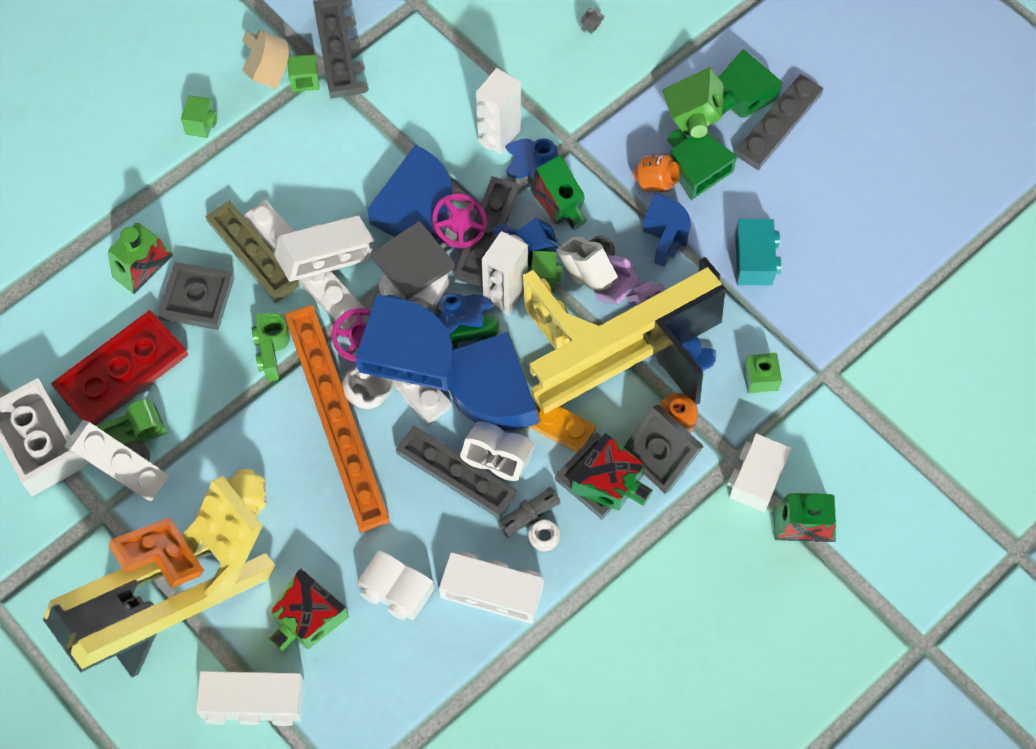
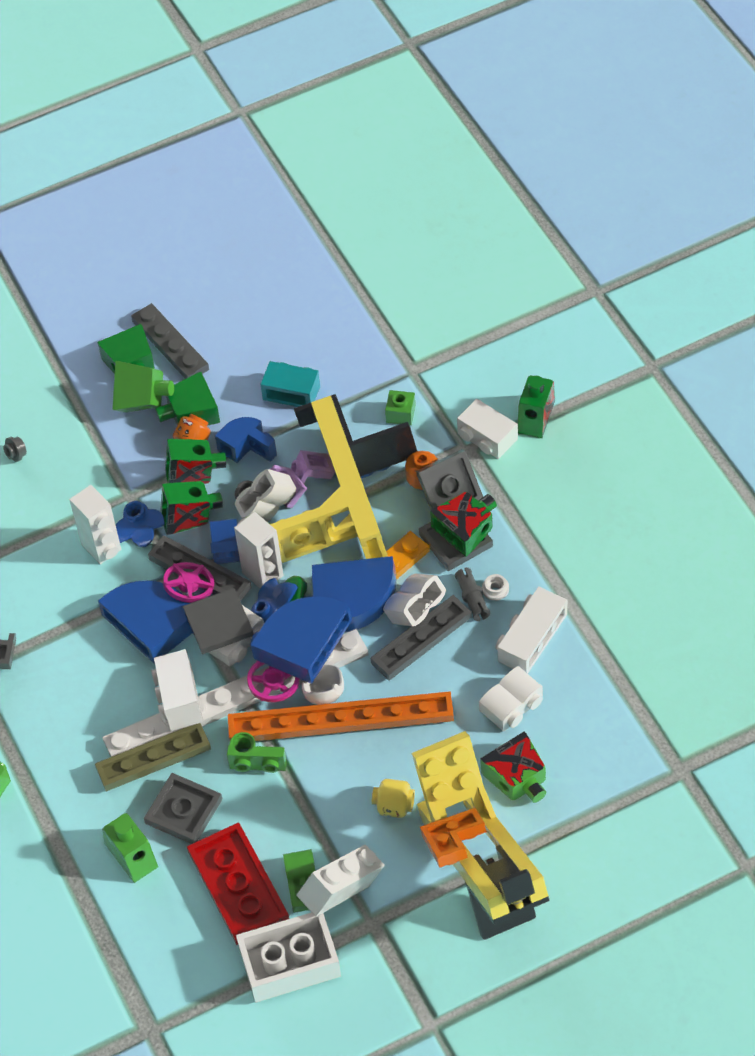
camera: 70 degrees left, 10 degrees down
white brick [196,671,305,726] -> none
none -> torso [165,439,226,484]

